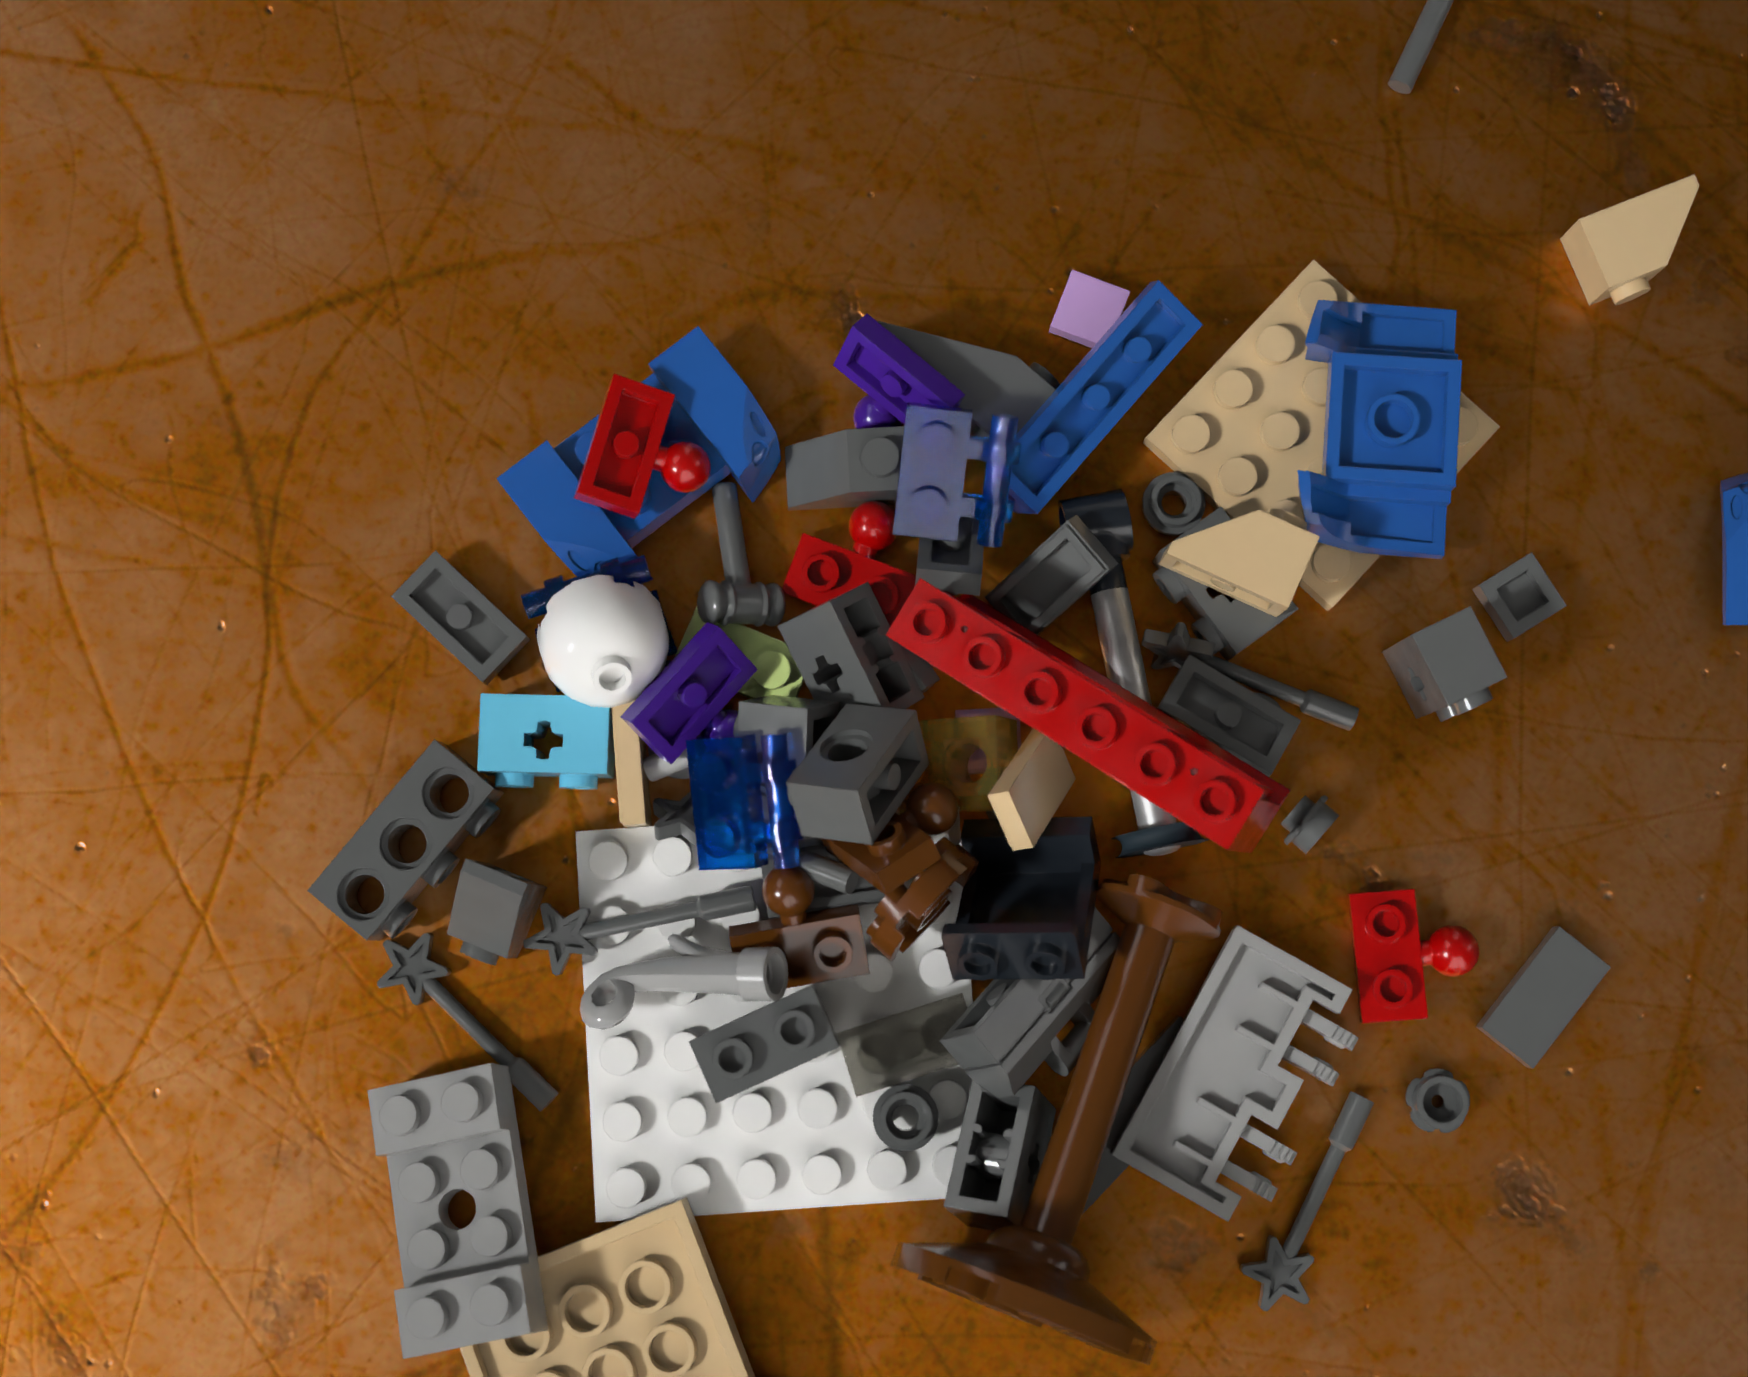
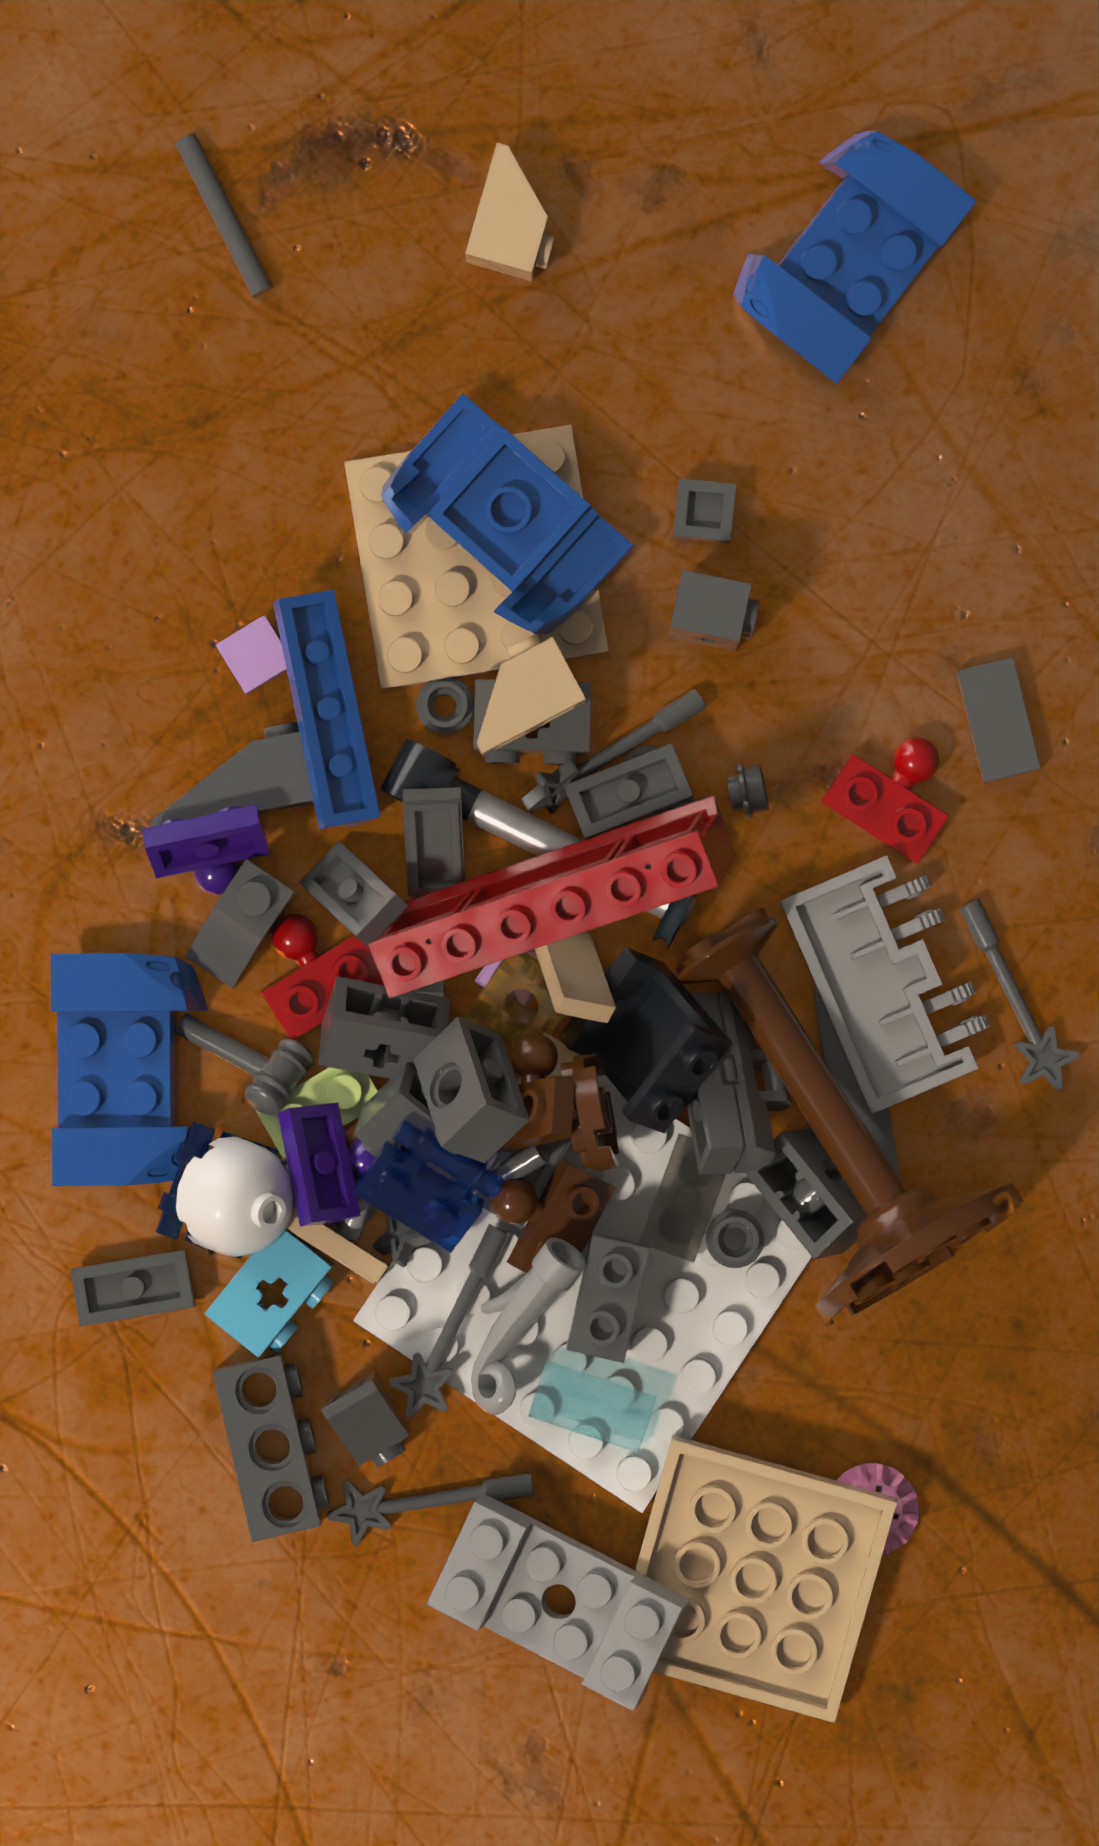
camera: 55 degrees left, 5 degrees up
red plate [574,373,711,519] -> none
clear blue plate [892,402,1022,547] -> none
dark grey plate [1405,1068,1470,1133] -> none
none -> clear light blue tile [528,1360,657,1453]

